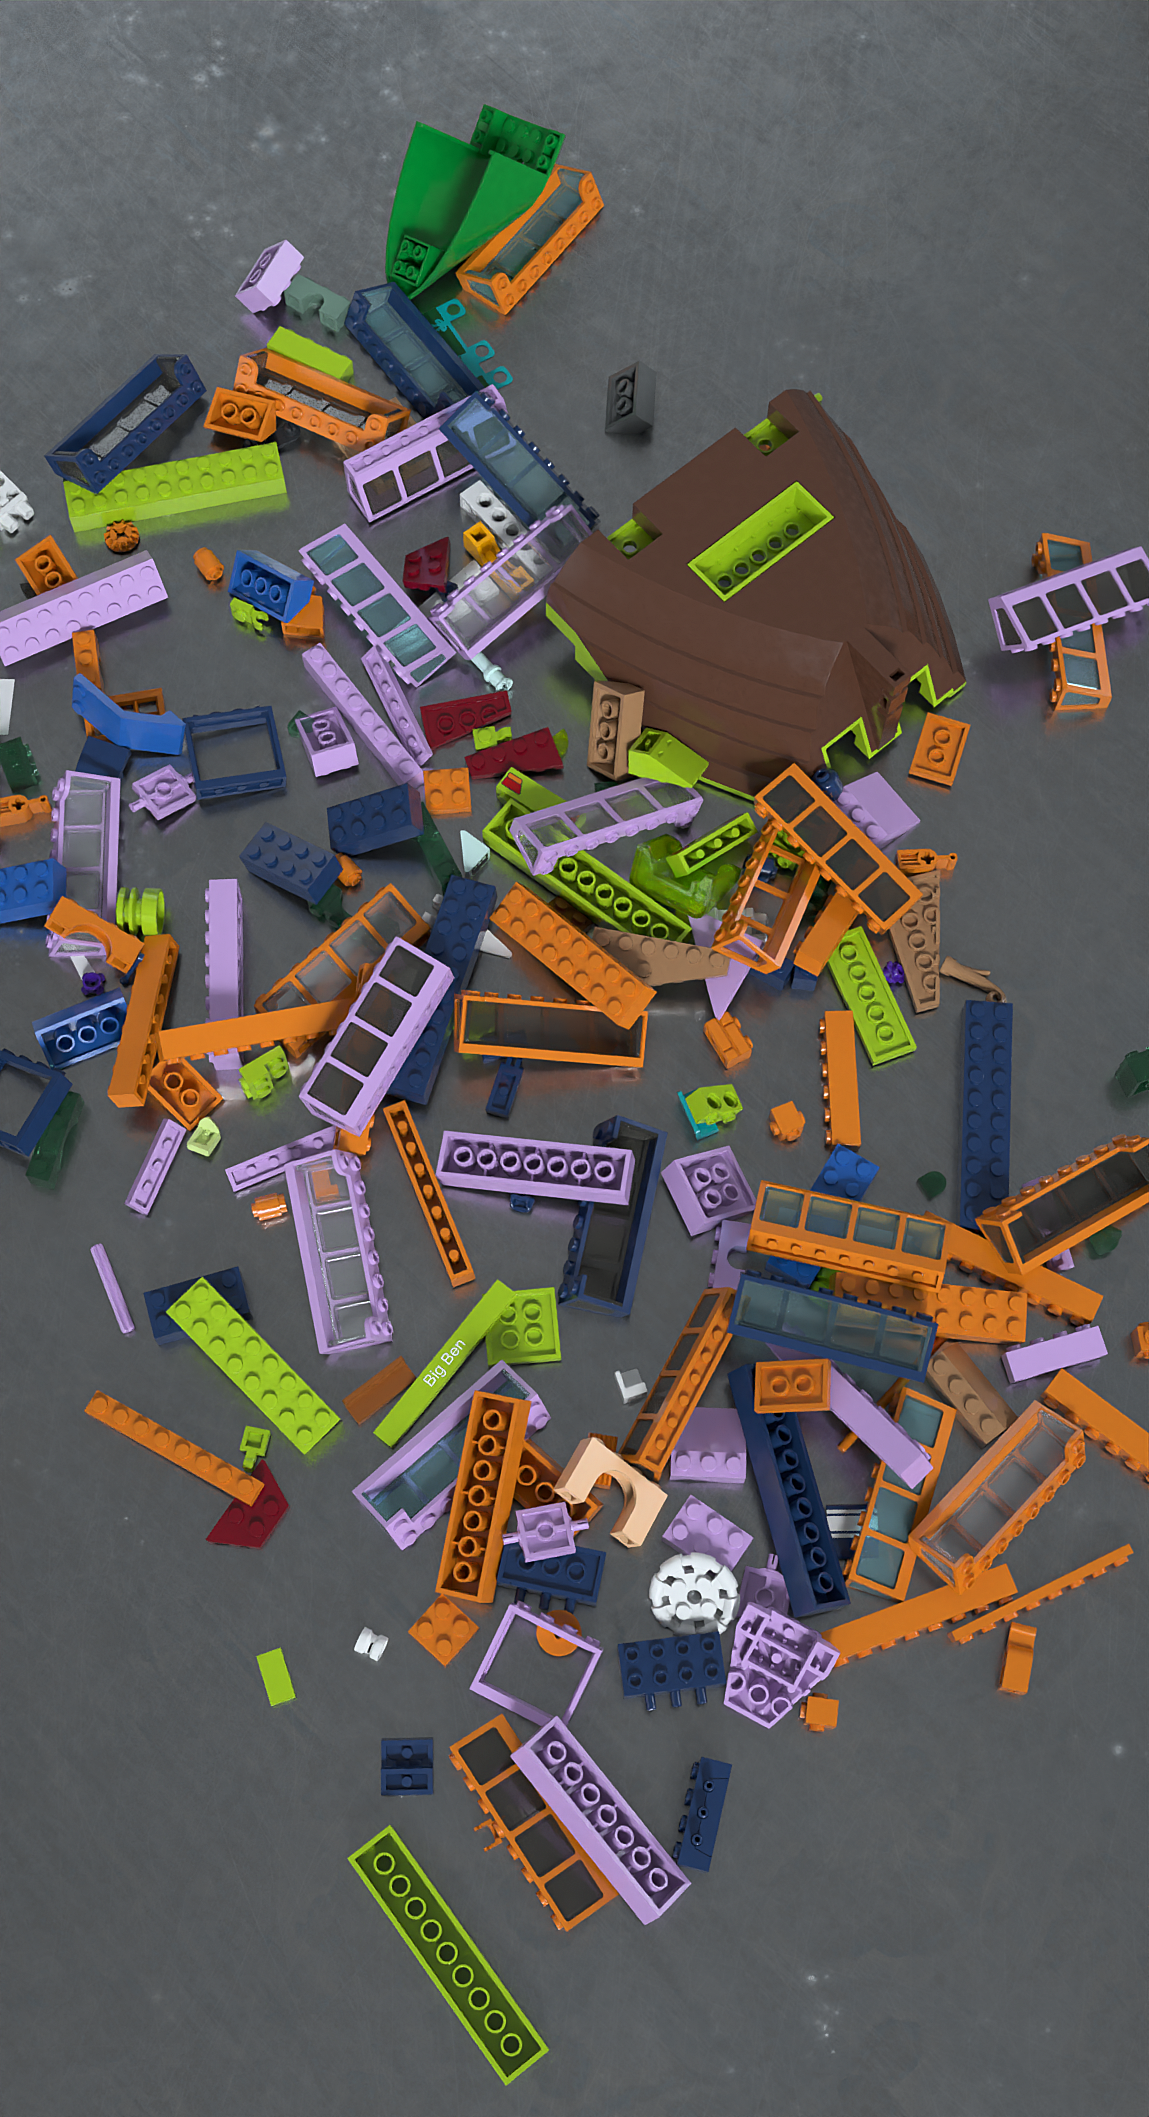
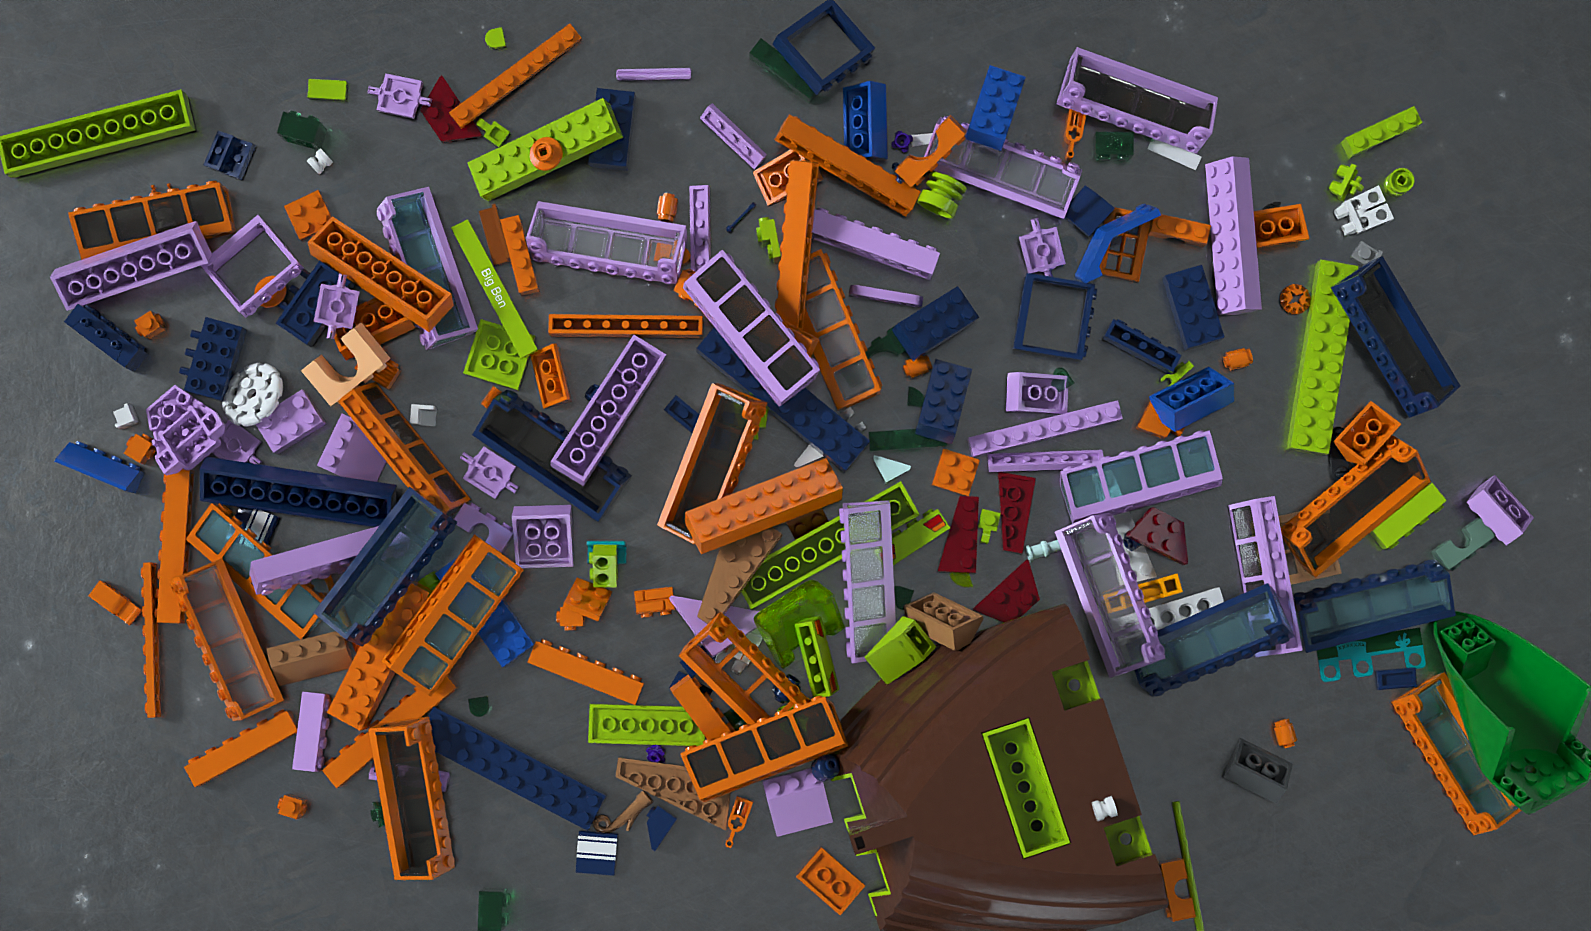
camera: 115 degrees right, 15 degrees up
yellowish green plate [187,1117,221,1157] -> none
orange plate [754,1358,831,1414] -> none
none -> blue slope [54,441,145,494]
none -> white panel [113,403,140,430]
none -> orange brick [134,311,166,340]
none -> clear green brick [277,110,327,150]
none -> lavender plate [368,73,432,119]
none -> lavender plate [460,446,519,499]
none -> orange piece [481,386,502,409]
none -> lime tile [485,27,506,49]
none -> orange arch [500,215,540,296]
none -> orange piece [530,137,563,171]
none -> orange slope [530,343,572,409]
none -> orange plate [563,577,612,621]
none -> slope [576,831,618,876]
none -> dark blue slope [646,805,677,851]
none -> dark blue hinge [726,202,756,233]
none -> lavender beam [849,285,923,307]
none -> clear green tile [907,386,925,407]
none -> dark red wing [972,559,1040,623]
none -> white wheel [1092,796,1118,822]
none -> dark blue brick [1102,319,1182,374]
none -> dark blue brick [1162,265,1225,351]
none -> orange brick [1274,718,1298,748]
none -> light grey bracket [1350,241,1383,266]
none -> dark blue tile [1376,667,1417,690]

